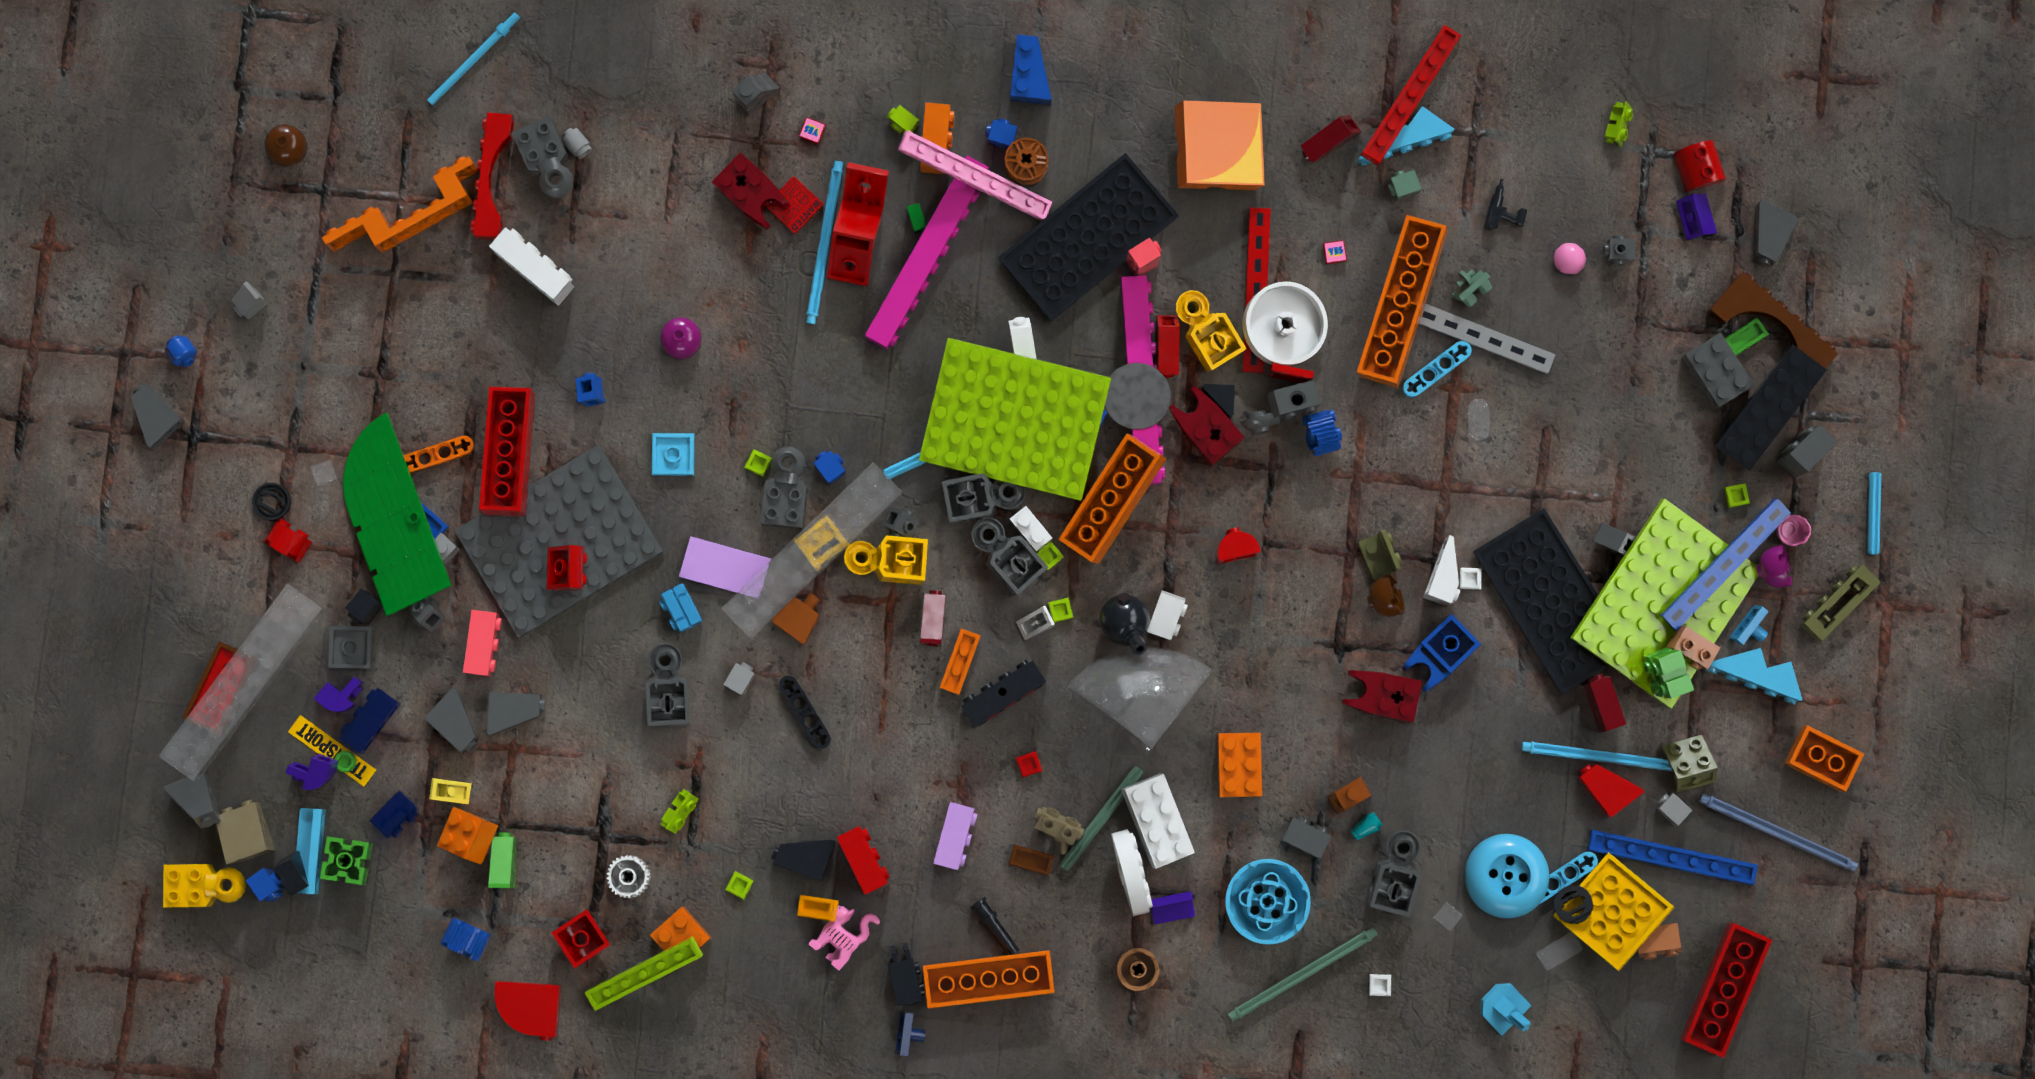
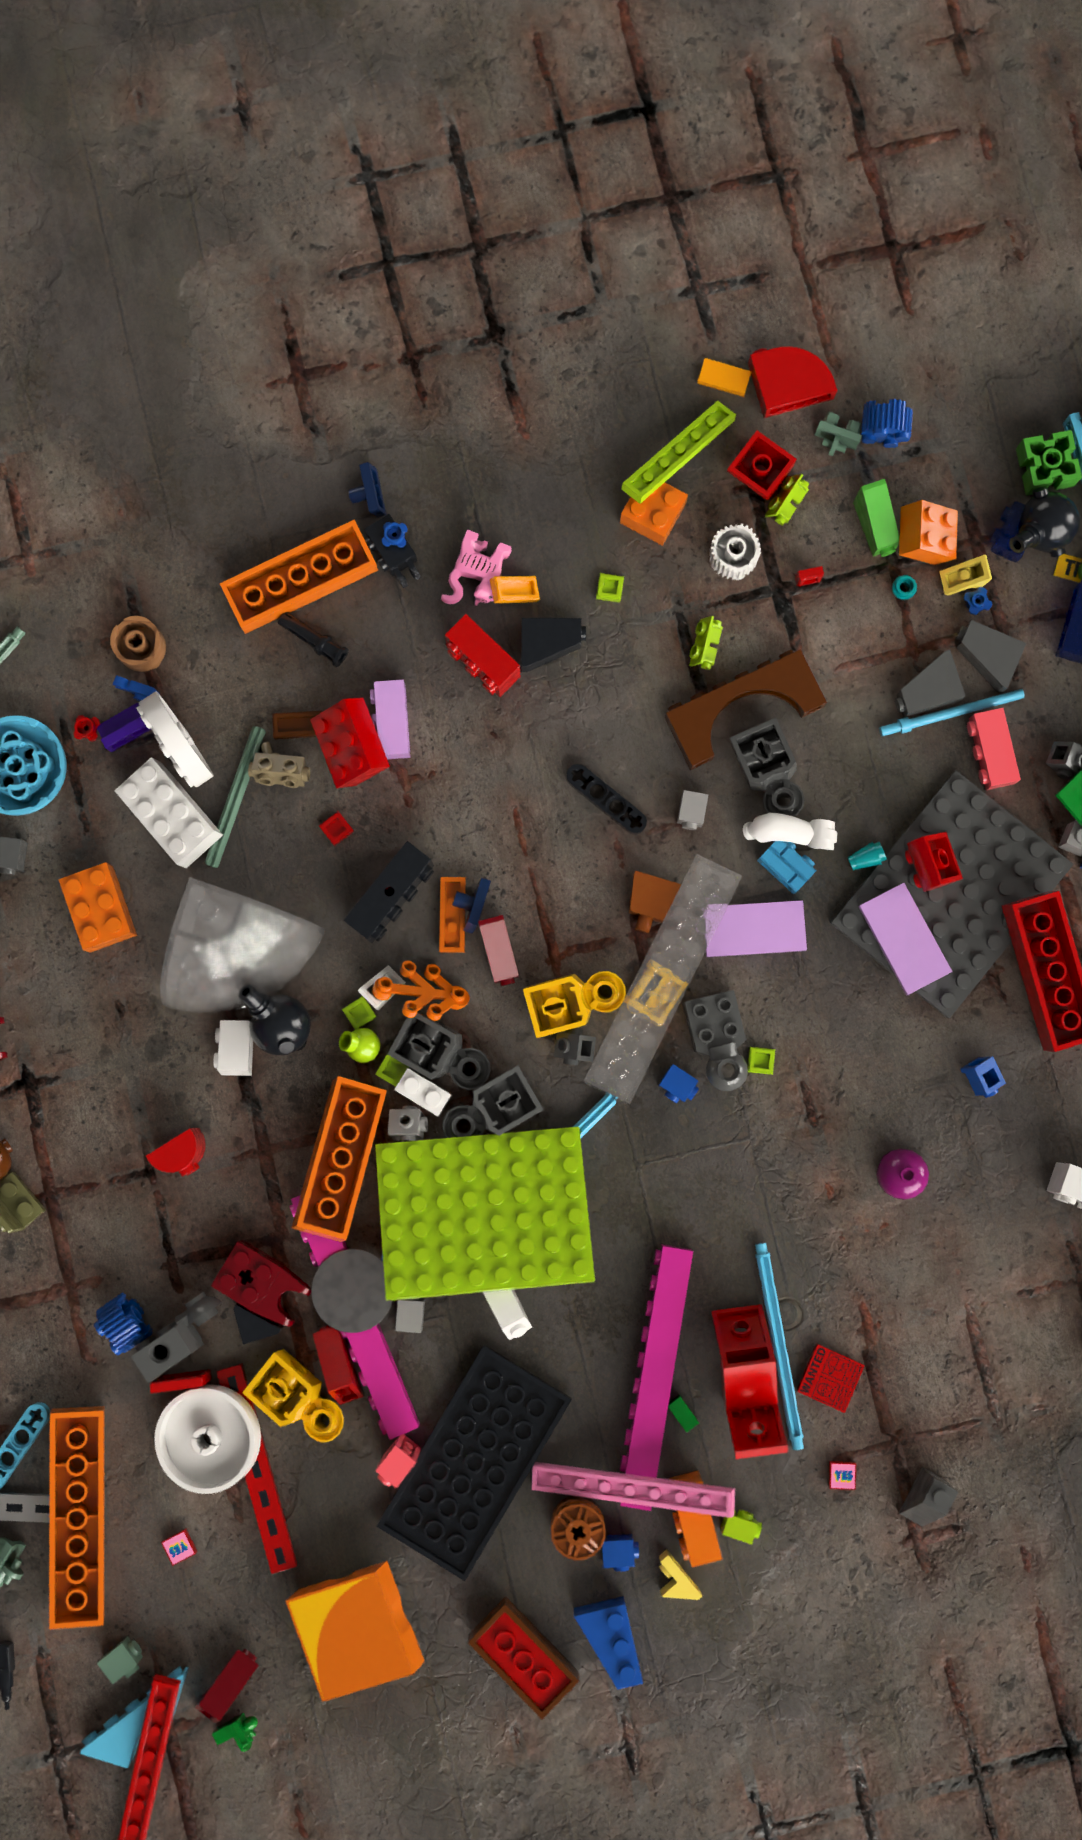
camera: 165 degrees right, 0 degrees up
medium azure tile [652,433,695,476] -> none
dark red brick [712,152,790,230] -> none
none -> red plate [74,715,100,741]
none -> blue plate [113,675,160,701]
none -> green piece [212,1713,258,1752]
none -> red brick [310,697,390,789]
none -> lime piece [339,1028,380,1063]
none -> orange plant [372,961,470,1021]
none -> blue plate [382,522,408,548]
none -> light grey brick [388,1106,428,1142]
none -> light grey brick [395,1298,425,1333]
none -> dark blue tile [452,878,491,934]
none -> brick [468,1596,579,1720]
none -> light yellow slope [659,1549,702,1600]
none -> reddish brown arch [665,649,827,770]
none -> light orange tile [697,358,752,397]
none -> white piece [743,813,837,850]
none -> lime hinge [765,474,809,525]
none -> red tile [795,566,824,587]
none -> sand green hips [814,412,862,457]
none -> teal cone [847,841,887,870]
none -> lavender tile [858,883,952,996]
none -> medium azure bar [879,689,1024,736]
none -> teal plate [892,575,917,600]
none -> blue plate [964,587,992,615]
none -> black piece [1009,486,1080,557]

